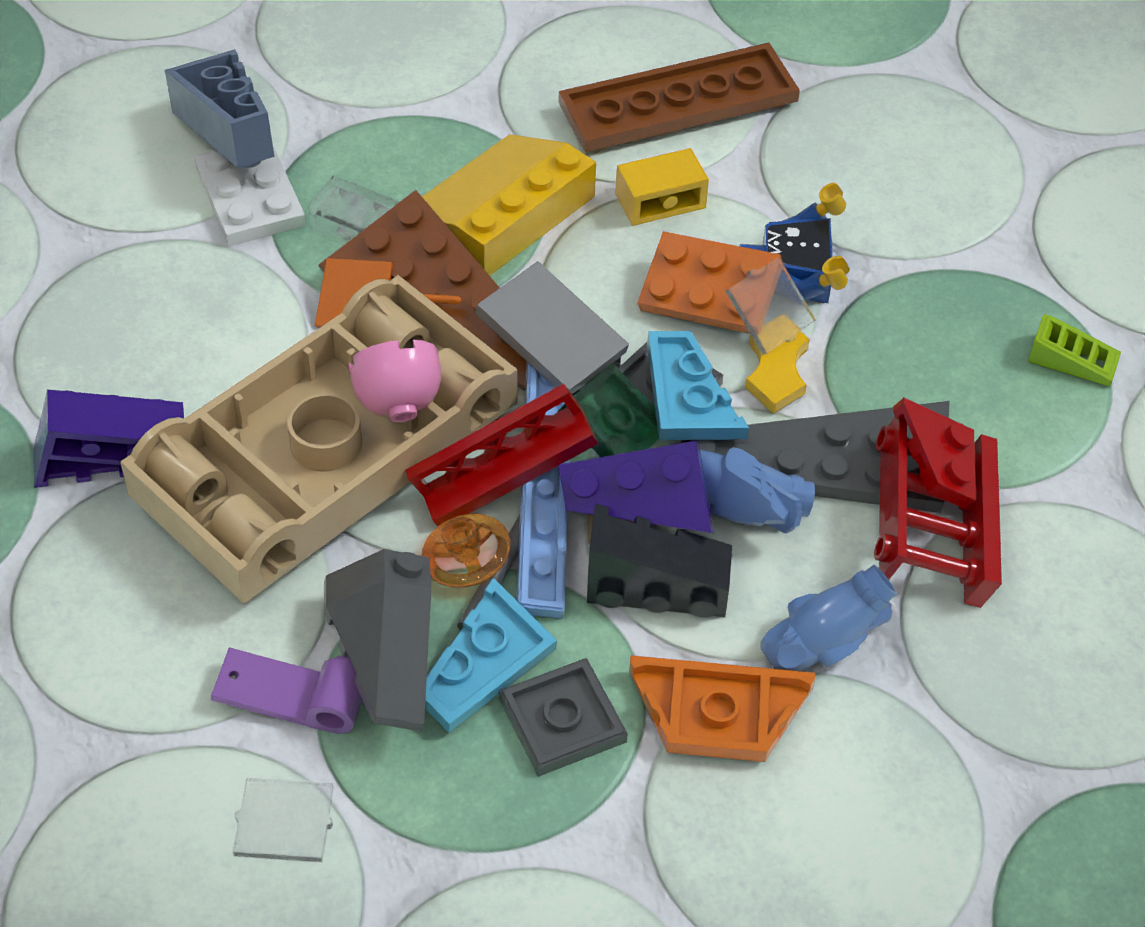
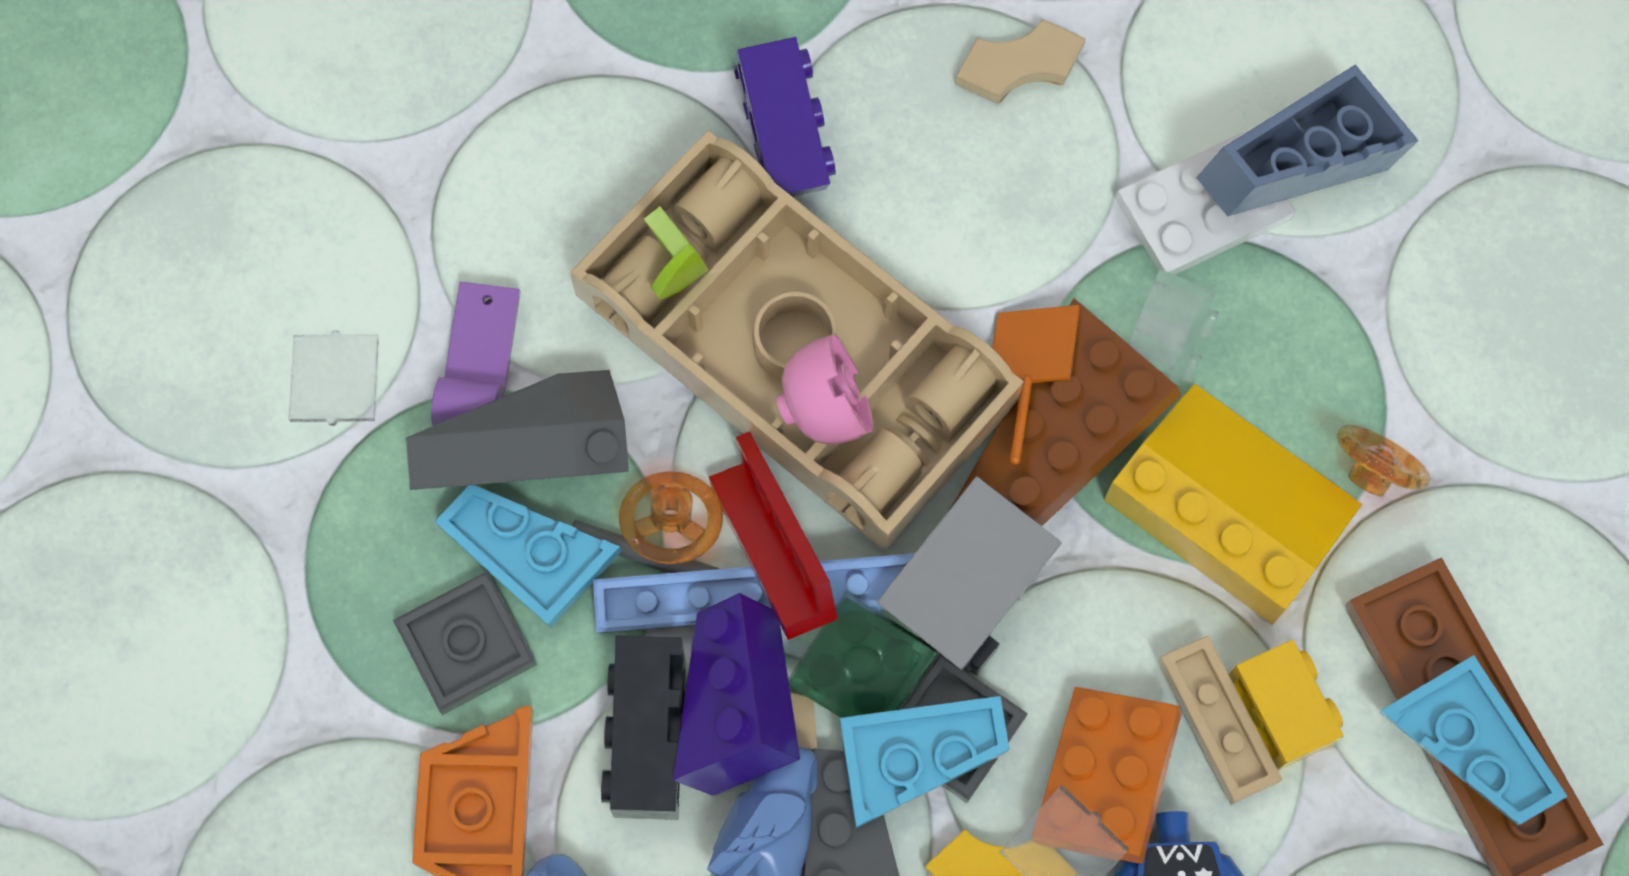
camera: 85 degrees right, 20 degrees up
none -> lime tile [644,206,709,300]
none -> tan tile [955,19,1086,104]
none -> tan plate [1158,635,1283,805]
none -> clear orange piece [1337,425,1430,497]
none -> medium azure wing [1379,655,1568,826]

